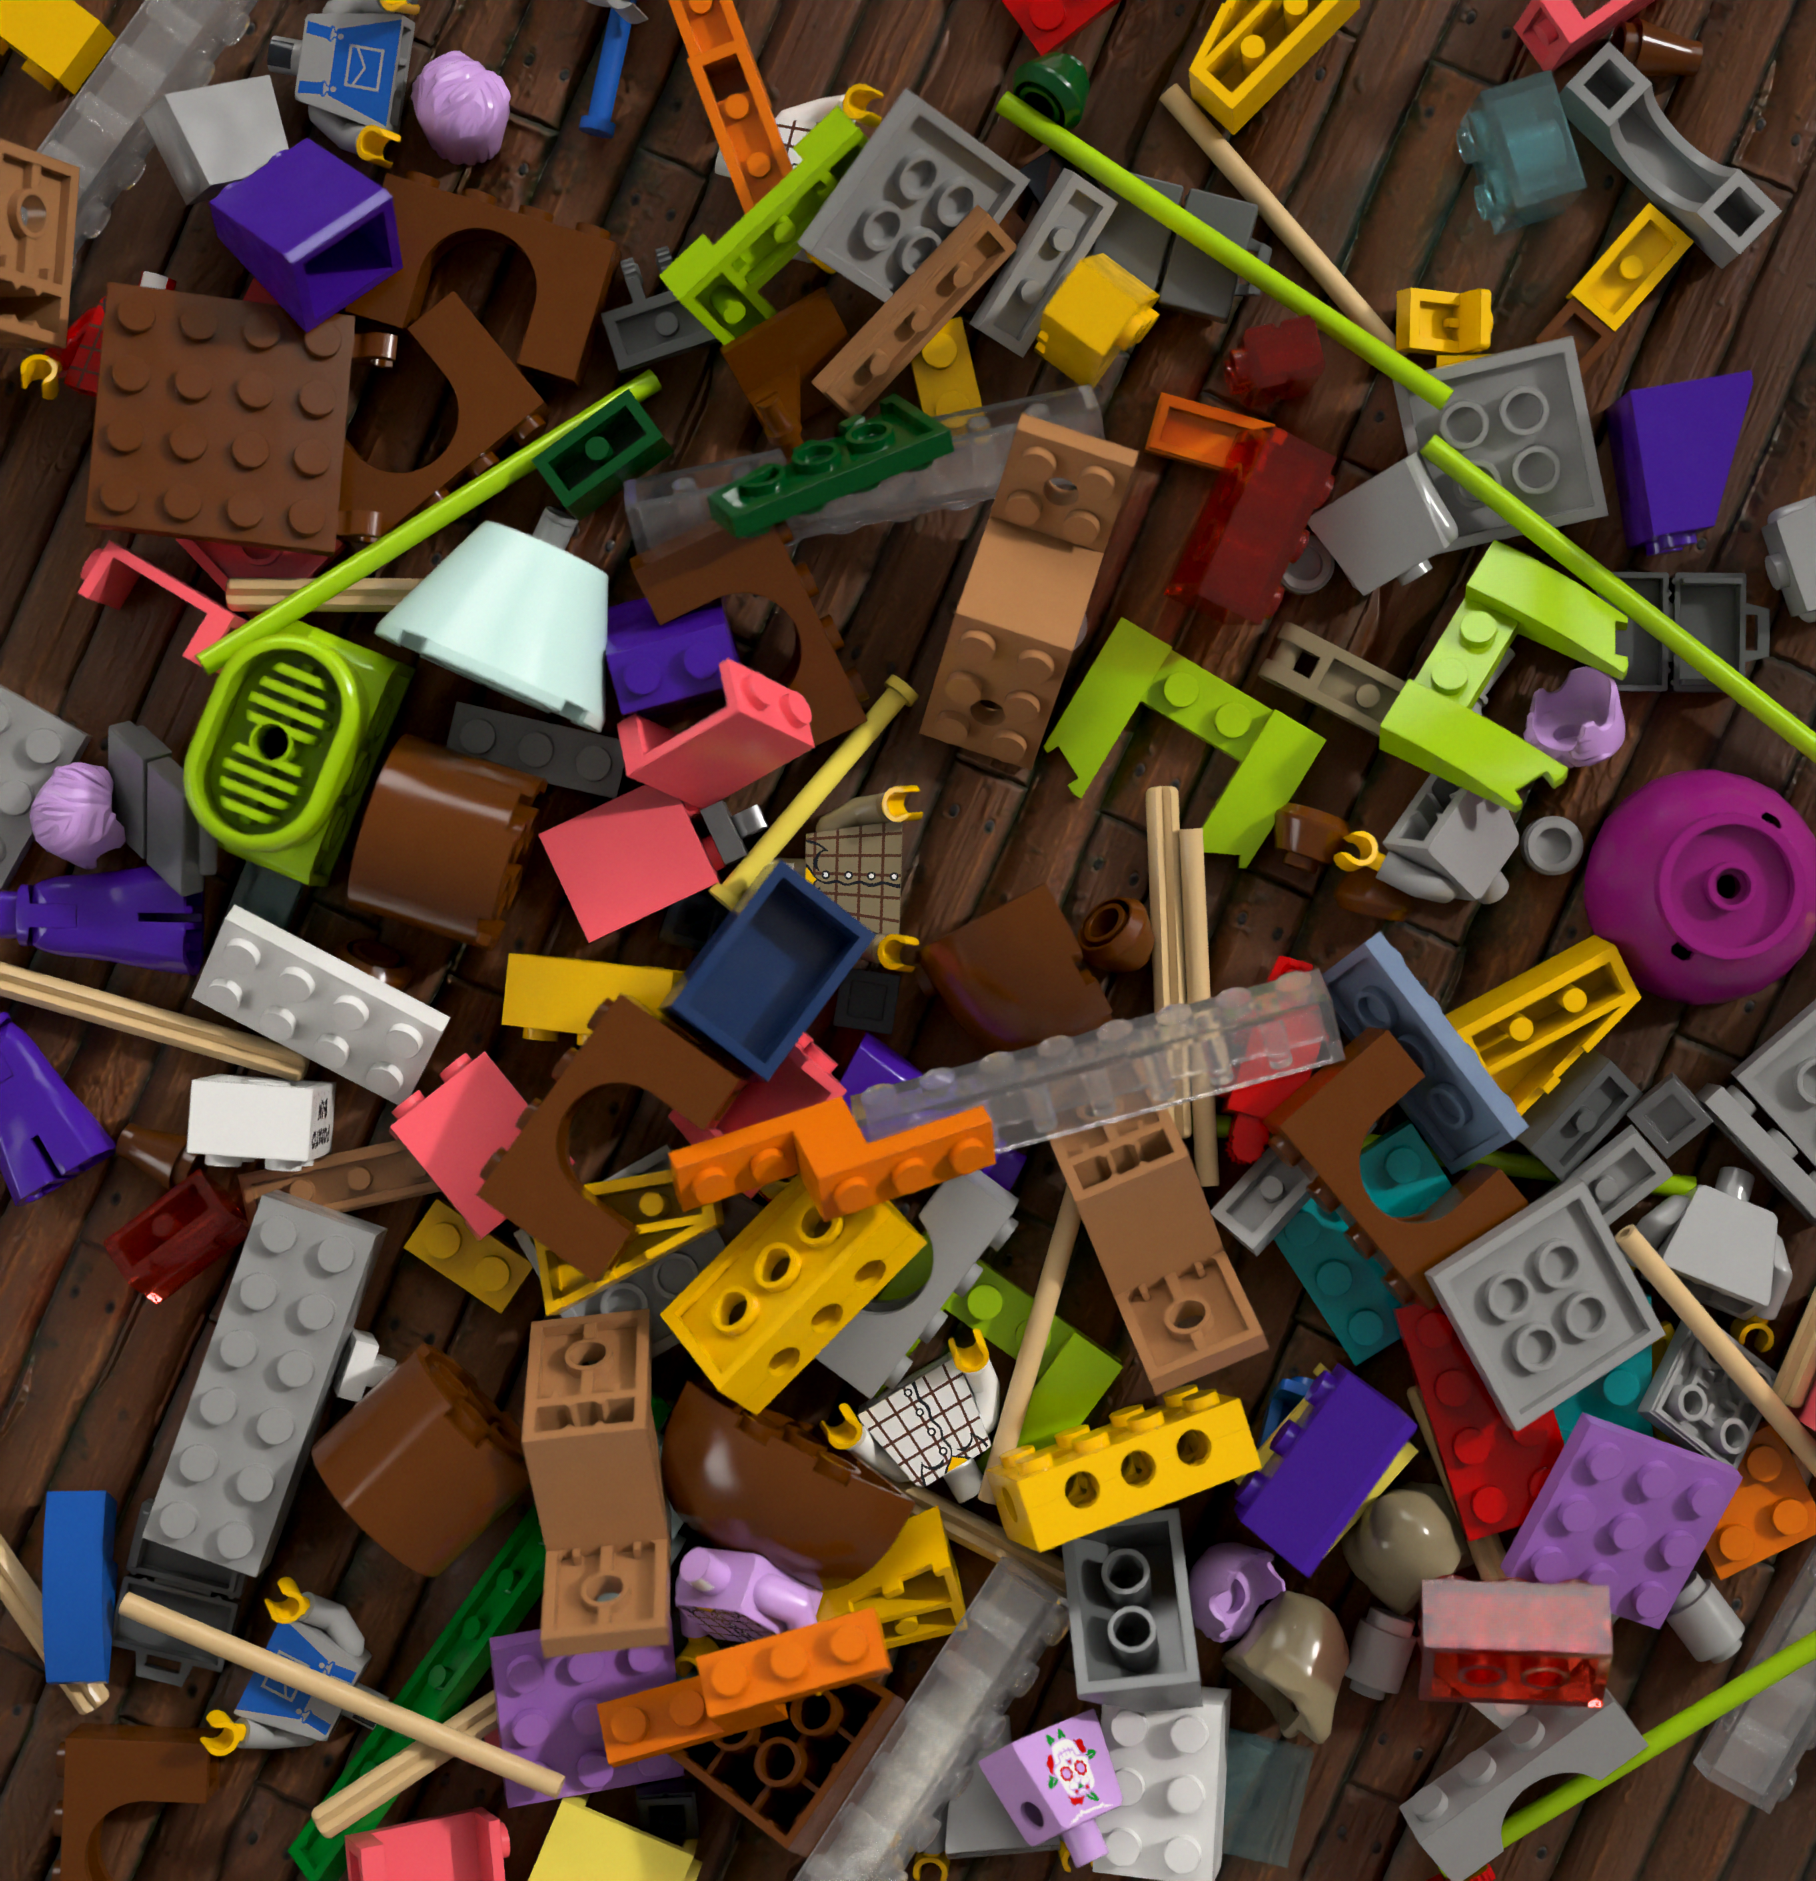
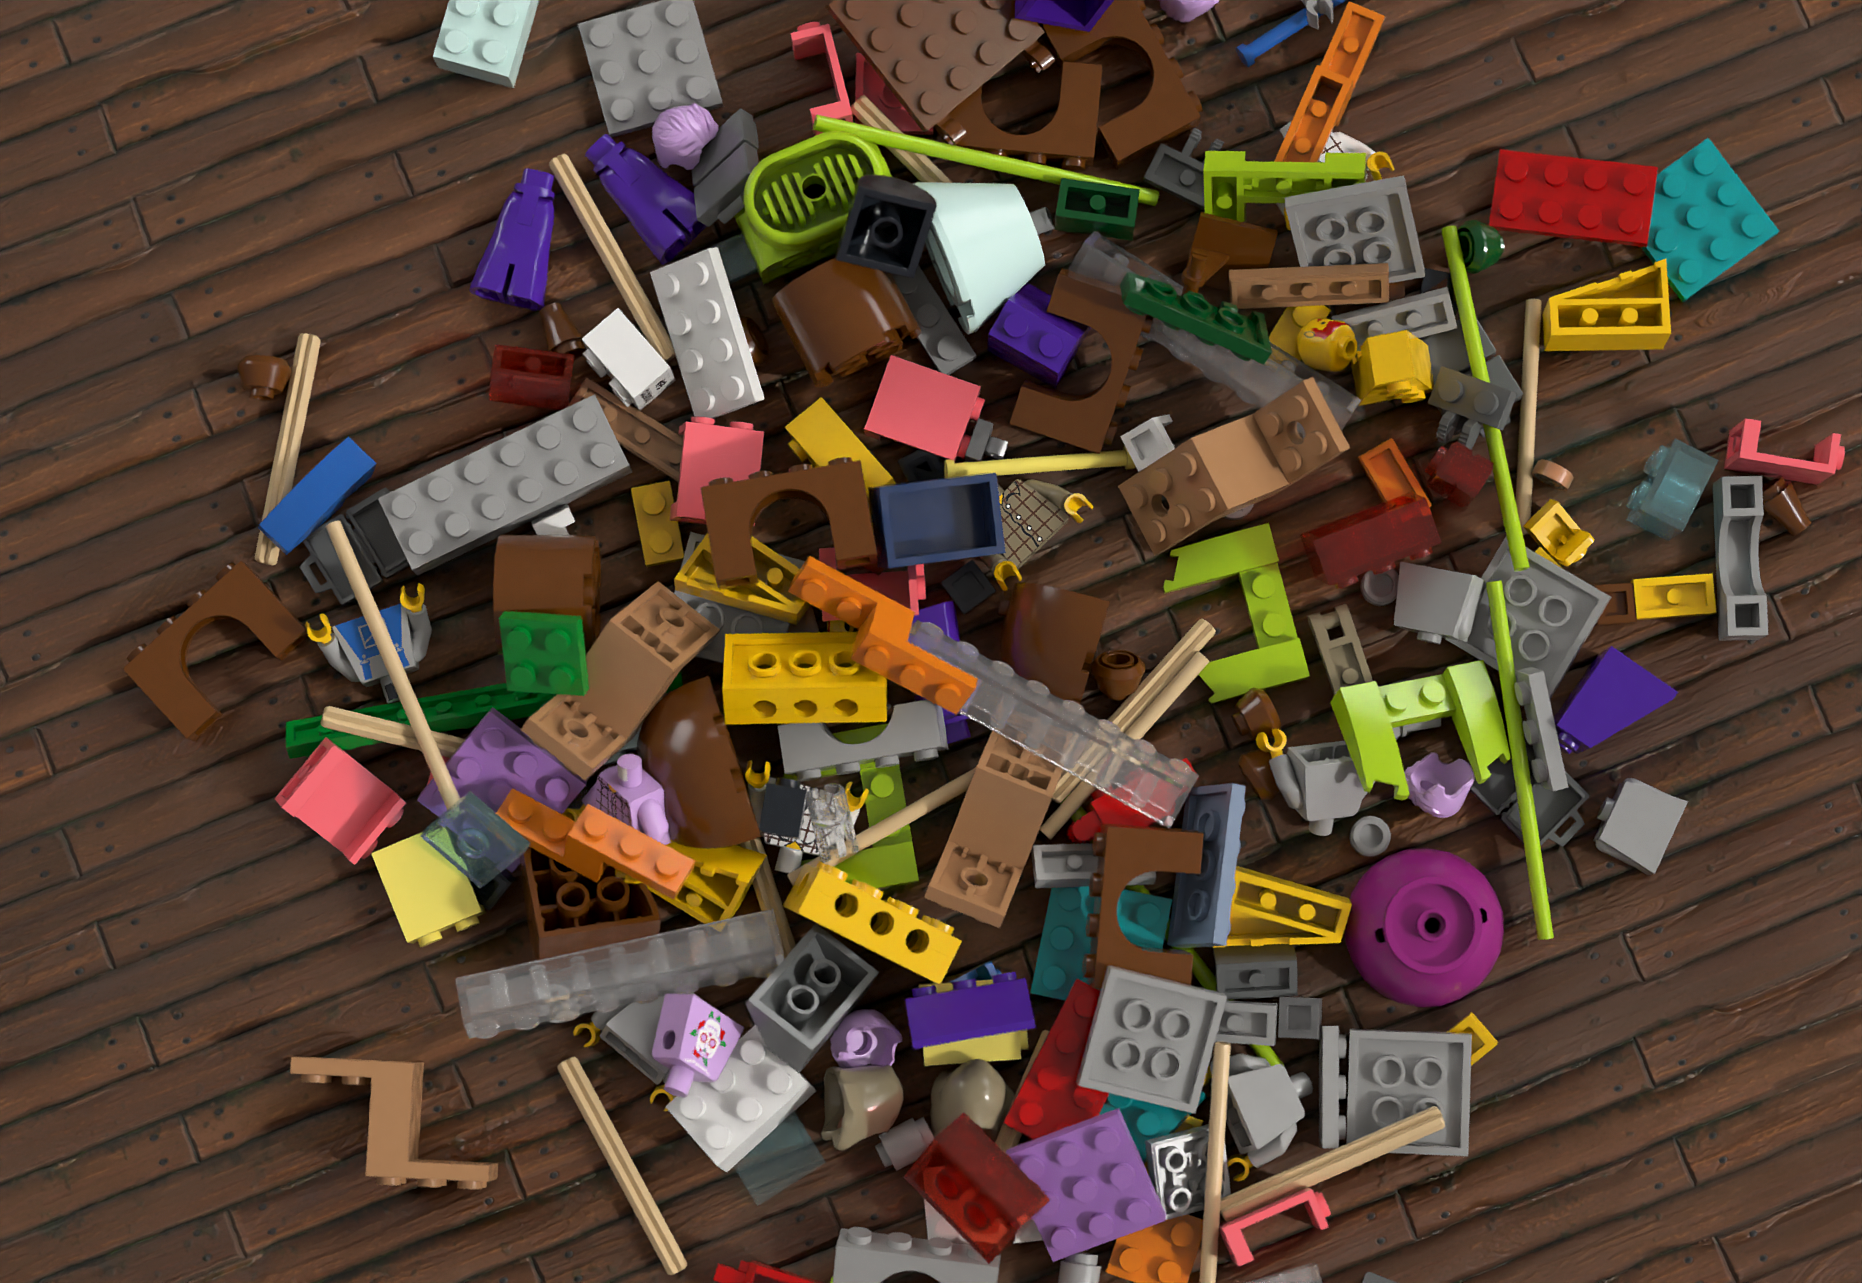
camera: 45 degrees right, 5 degrees down
coral panel [617,659,815,809] -> none
none -> clear light blue tile [420,791,531,888]
none -> green plate [499,611,589,696]
none -> black brick [759,778,808,840]
none -> clear arm [806,784,860,863]
none -> black brick [835,175,937,278]
none -> white panel [1120,414,1175,472]
none -> yellow head [1296,318,1358,372]
none -> dark grey hinge [1428,366,1517,452]
none -> light grey plate [1515,667,1568,791]
none -> nougat tile [1532,459,1574,491]

